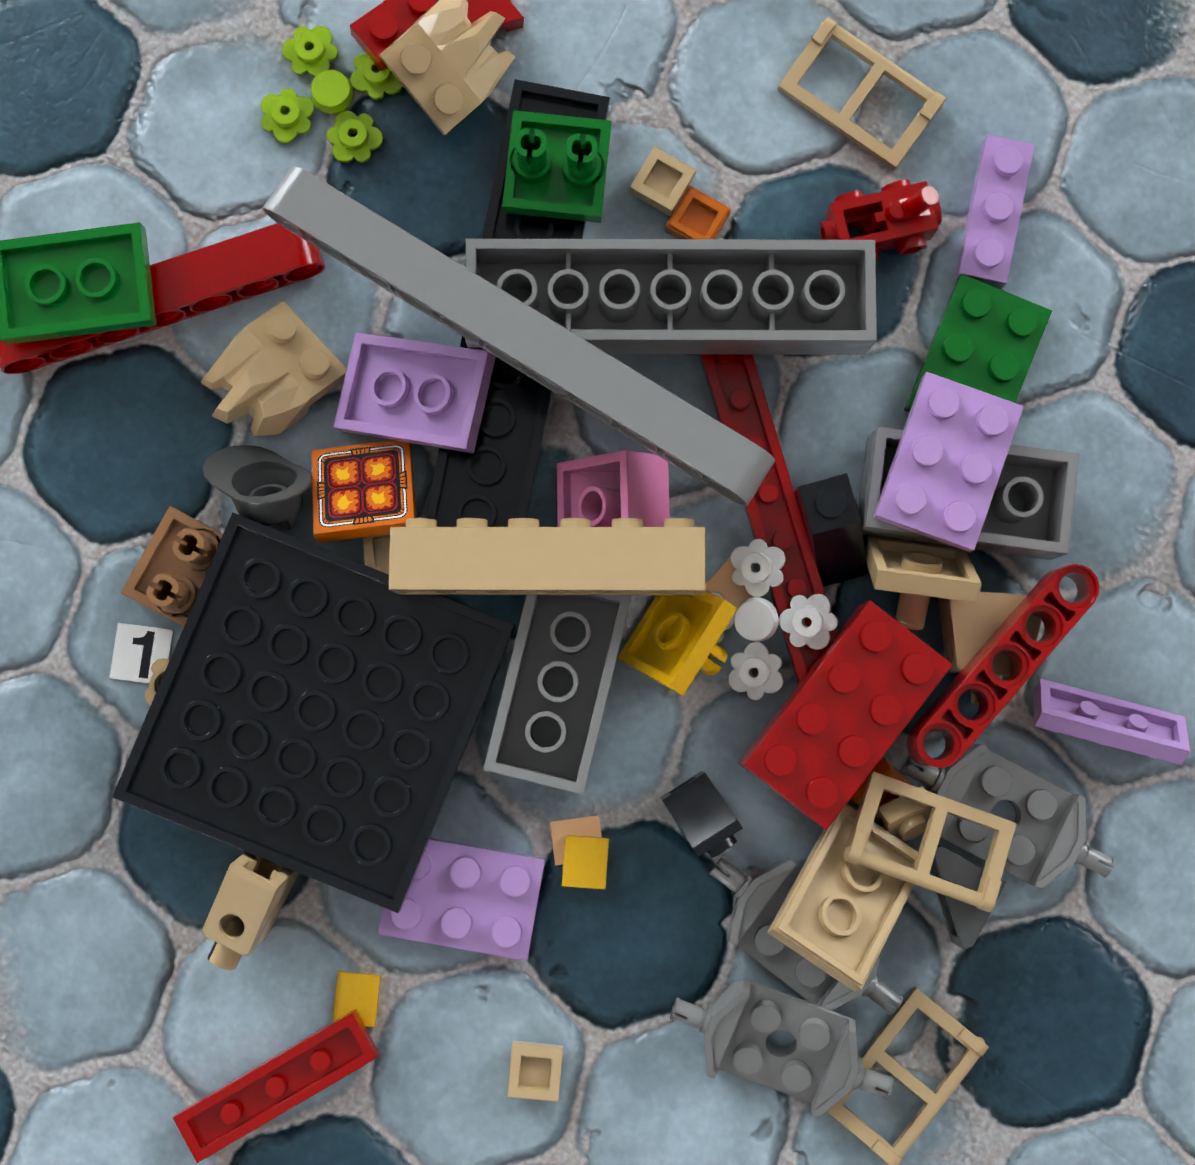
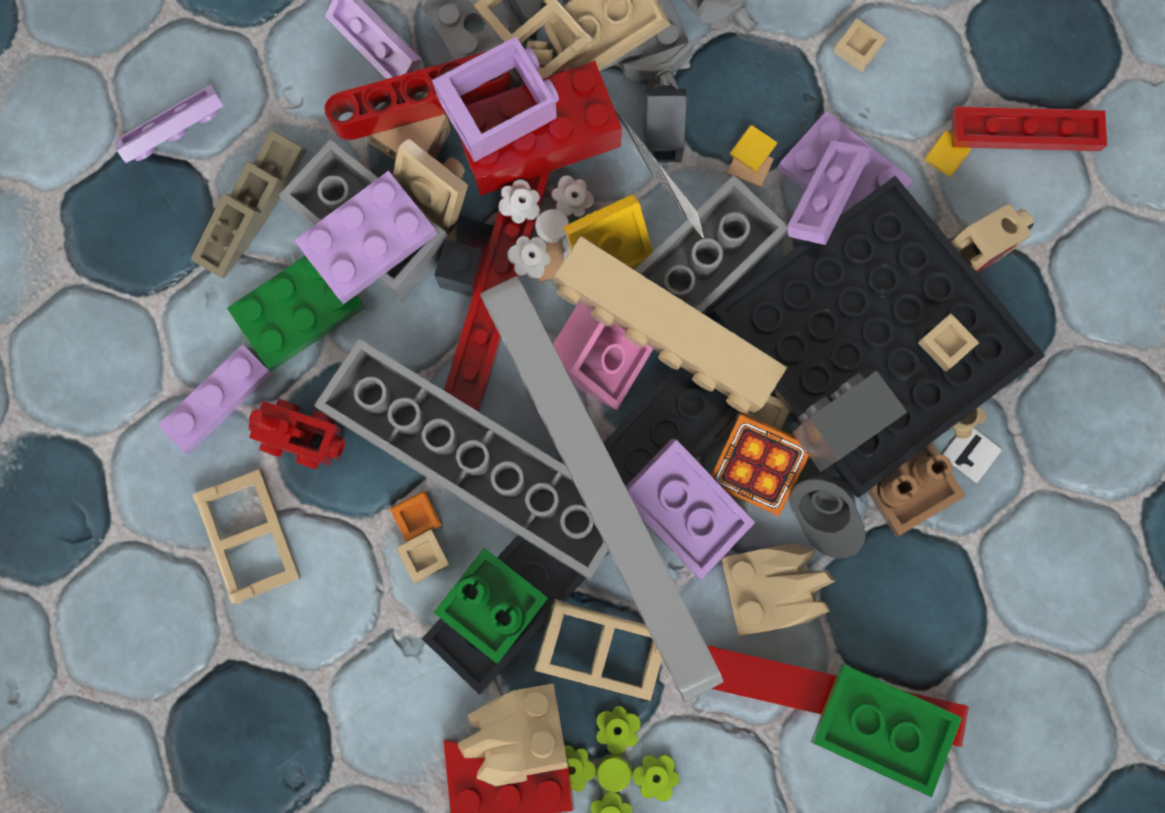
camera: 145 degrees left, 5 degrees down
none -> dark tan slope [190,130,307,278]
none -> lavender window [432,36,559,162]
none -> tan window [535,599,662,701]
none -> white sticker [614,108,704,239]
none -> lavender plate [787,140,869,245]
none -> dark grey brick [792,371,907,472]
none -> tan plate [918,314,979,372]

